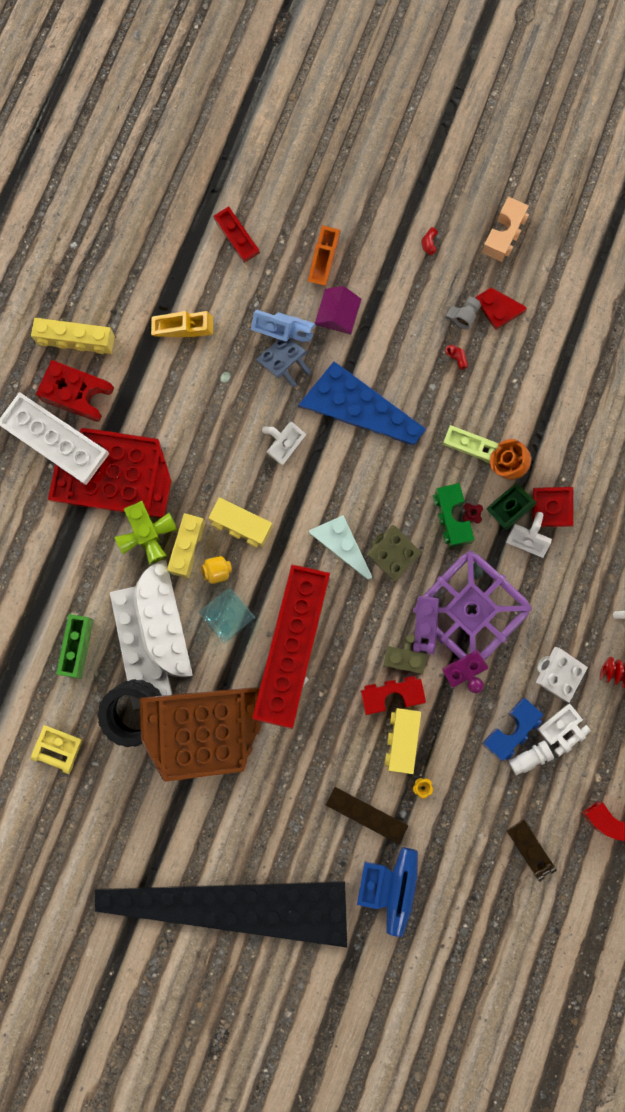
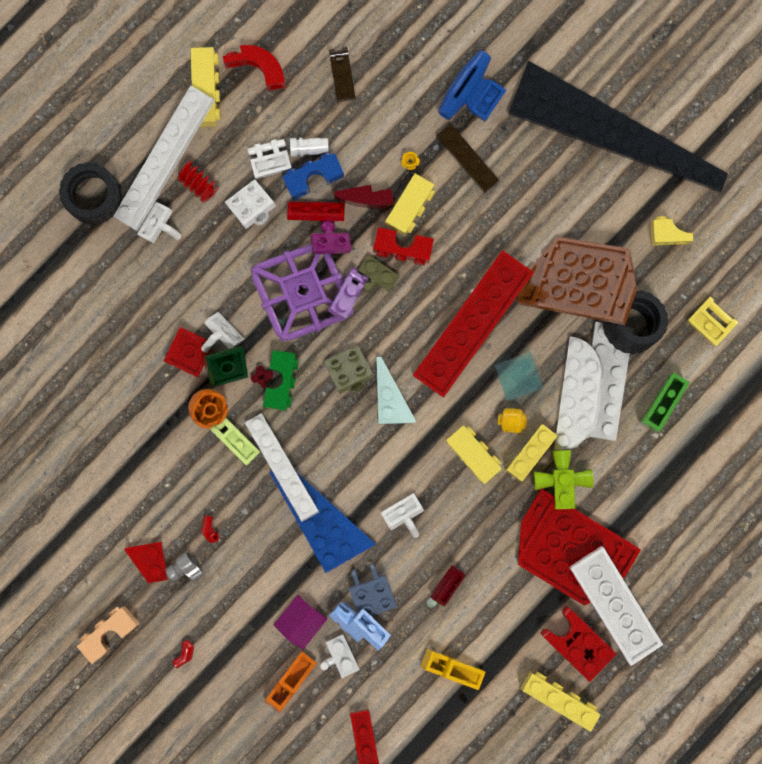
camera: 160 degrees left, 5 degrees up
none -> white plate [245,413,319,522]
none -> red plate [287,202,345,221]
none -> white plate [320,634,360,678]
none -> dark red slope [334,185,394,209]
none -> dark red plate [430,565,466,607]
none -> light yellow arch [650,216,693,246]

